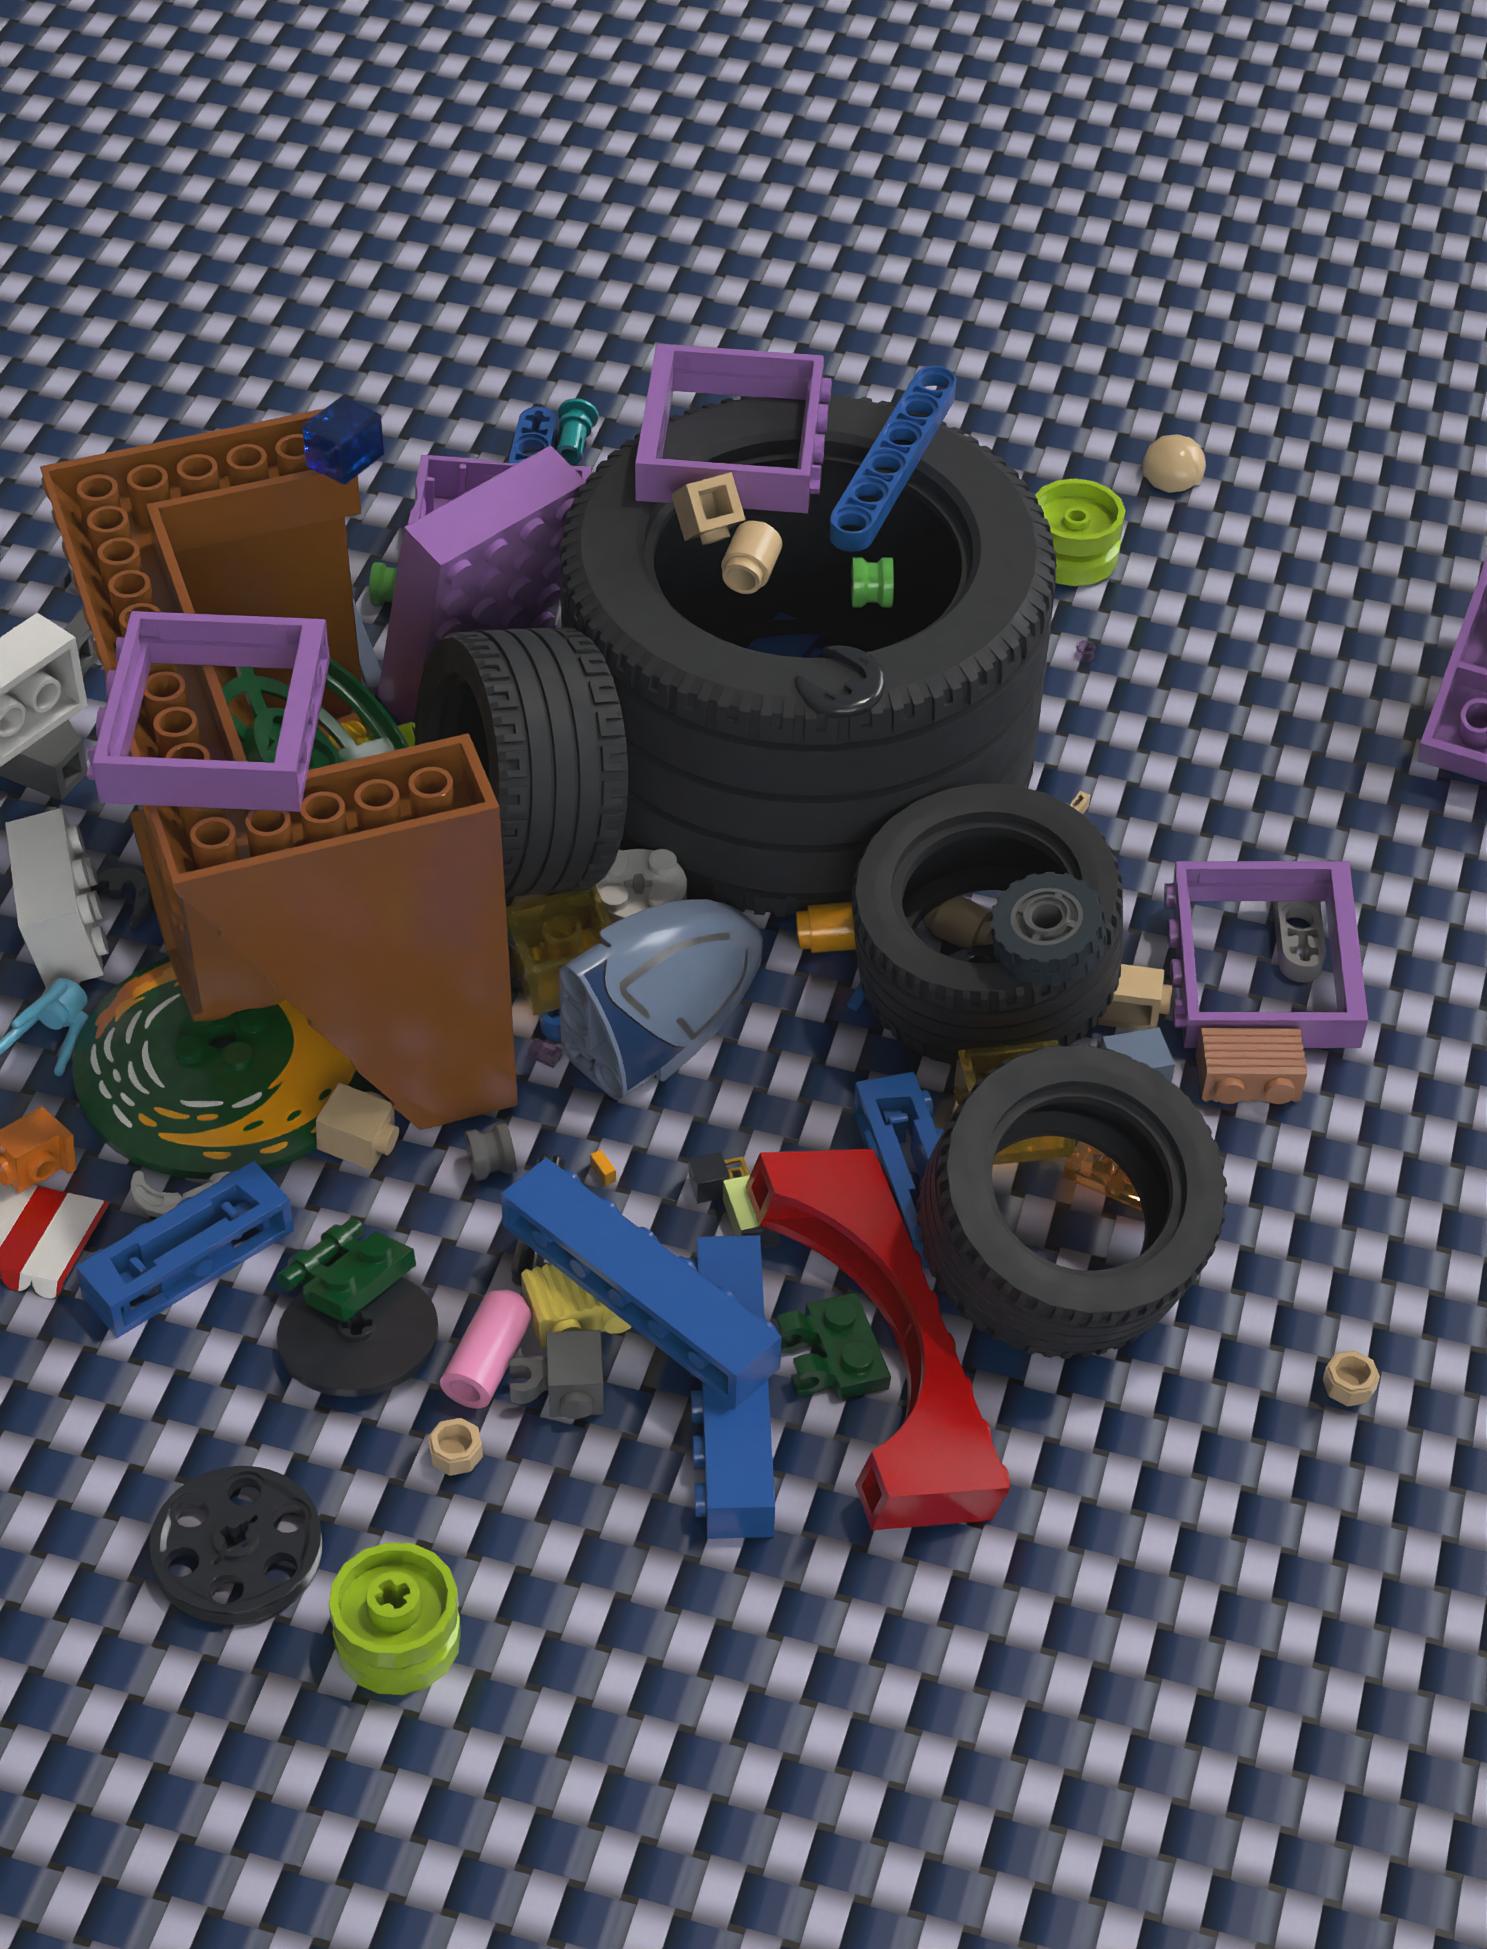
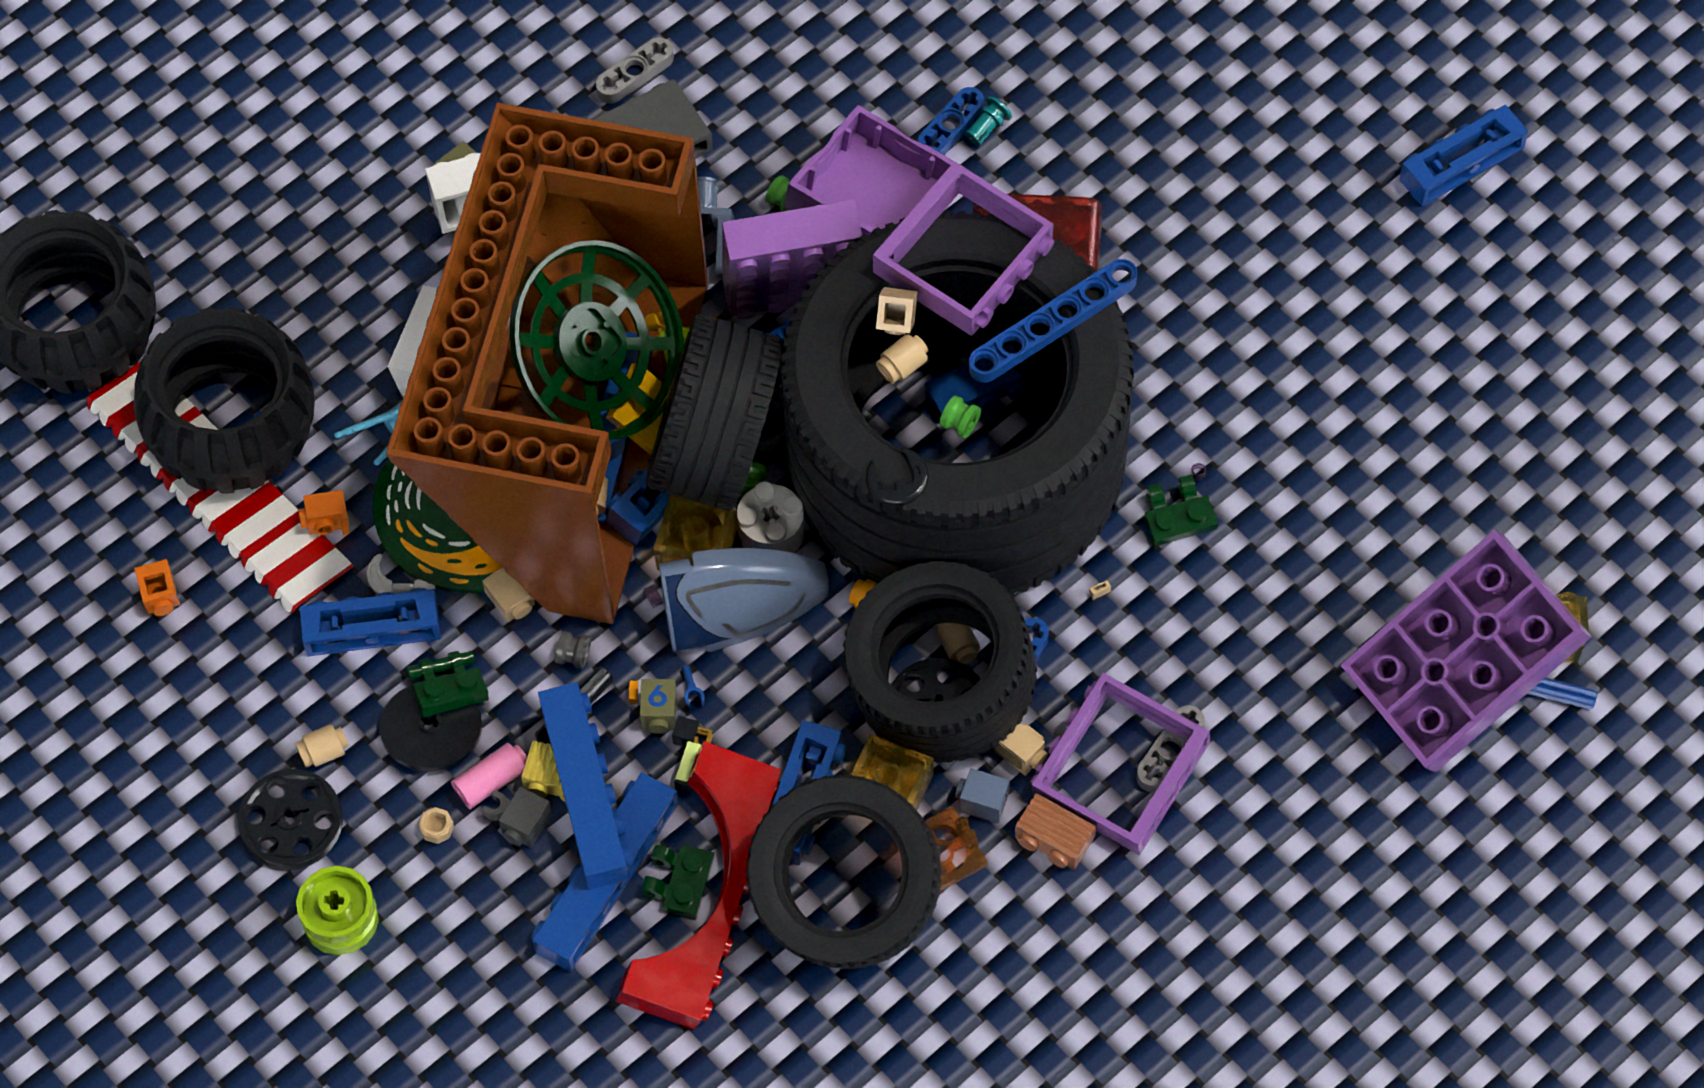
camera: 35 degrees right, 15 degrees up
medium lavender window [87,611,330,812] -> none
clear blue brick [302,395,384,485] -> none
black wheel [990,872,1107,987] -> none
lime wheel [1035,478,1125,586] -> none
tan hair [1143,434,1206,493] -> none
tan tile [1323,1350,1380,1406] -> none
none -> tan brick [295,723,349,768]
none -> olive brick [640,679,677,734]
none -> blue hand [682,665,705,709]
none -> dark green plate [1144,474,1218,547]
none -> blue brick [1399,104,1528,207]

